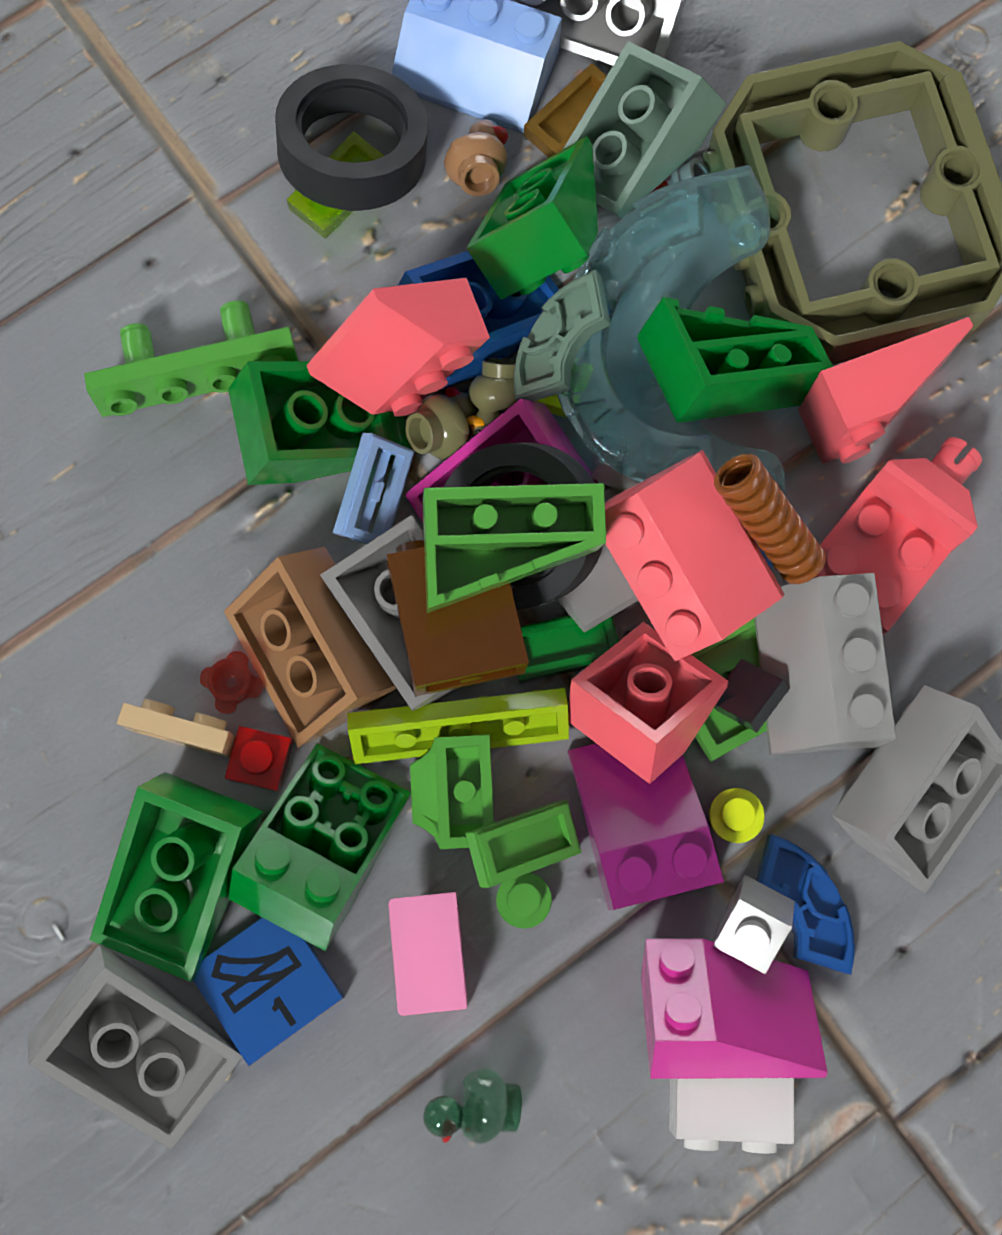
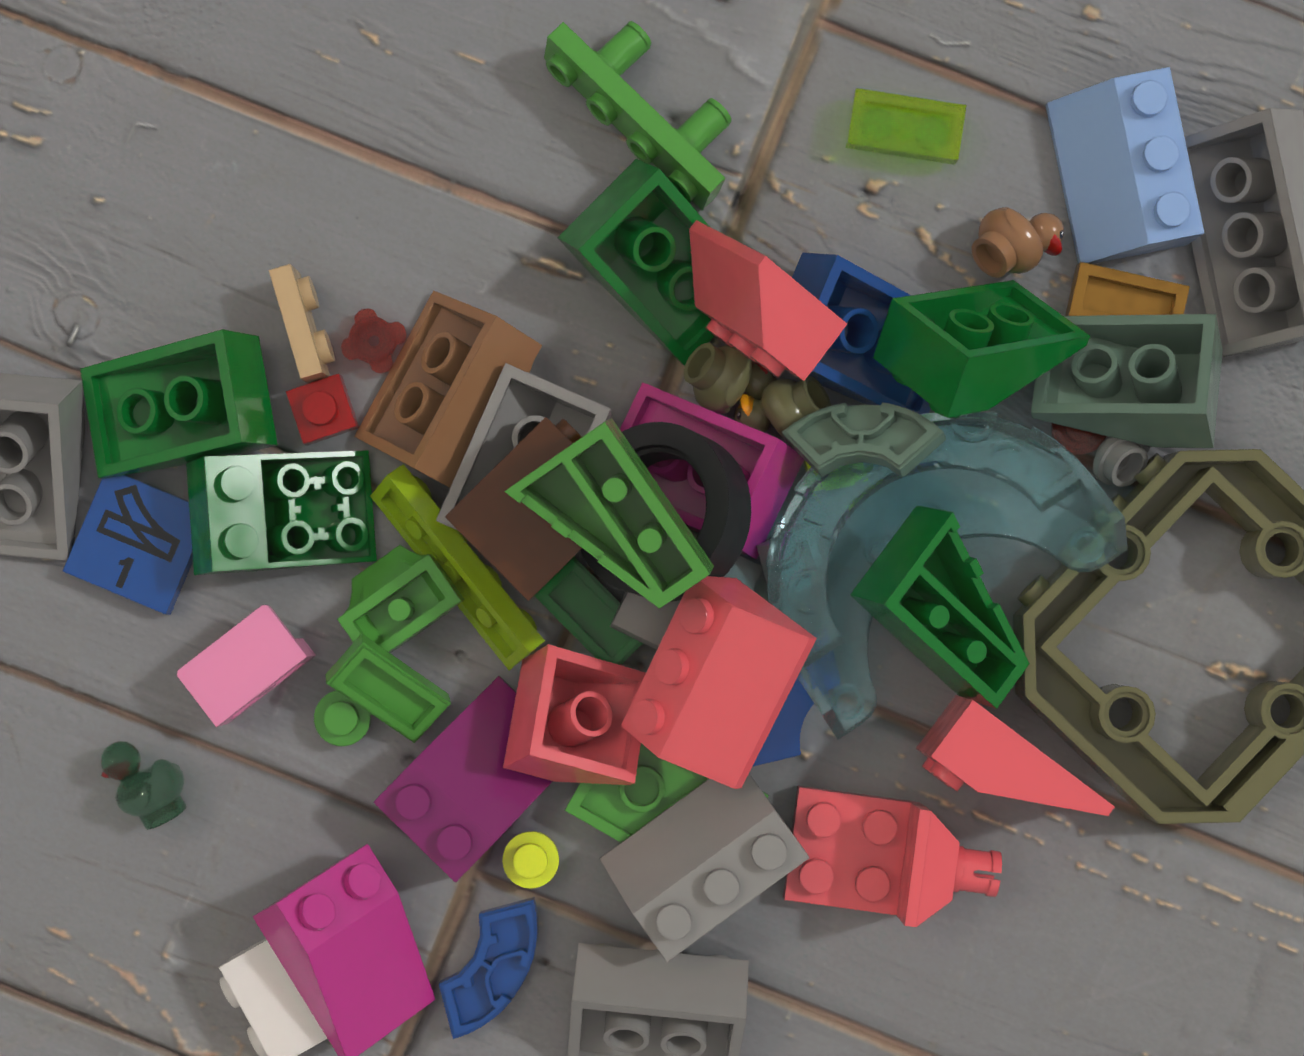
camera: 60 degrees right, 10 degrees up
black tyre [275,64,428,211] -> none
light blue tile [333,433,415,544] -> none
brick [713,875,795,974] -> none
dark orange piece [714,453,826,584] -> none
black tile [714,659,789,733] -> none

